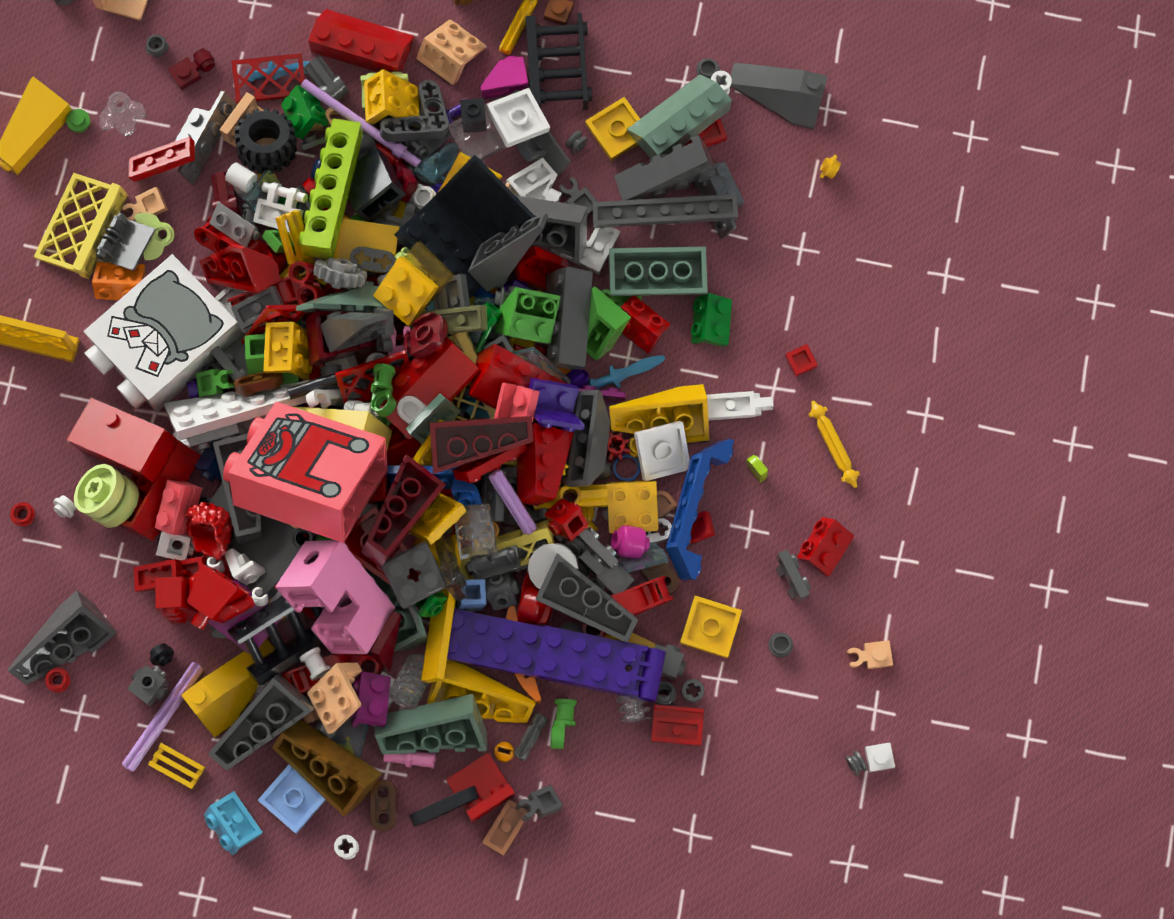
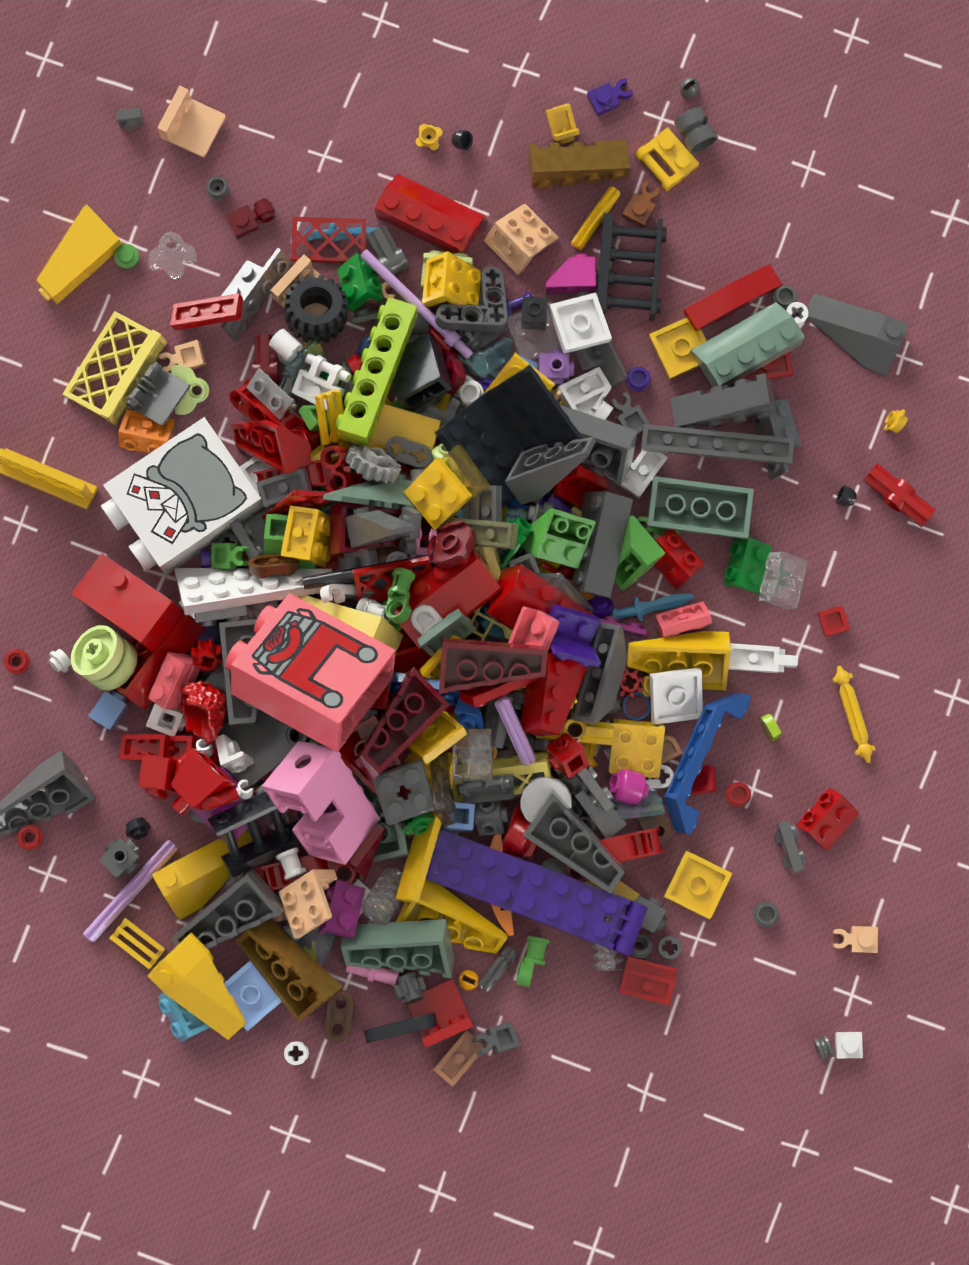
camera: 10 degrees right, 5 degrees up
dark grey bush [565,130,588,154] -> none
none -> medium blue brick [88,691,130,732]
none -> yellow wedge [148,933,247,1040]
none -> red gear [191,639,223,672]
none -> dark grey gear [394,973,427,1005]
none -> medium lavender brick [539,350,574,387]
none -> dark purple plate [626,367,651,392]
none -> coral bracket [655,601,712,638]
none -> red slope [683,264,783,332]
none -> red plate [725,782,751,808]
none -> clear brick [758,552,808,609]
none -> black hinge [836,485,857,507]
none -> red piece [863,463,936,528]

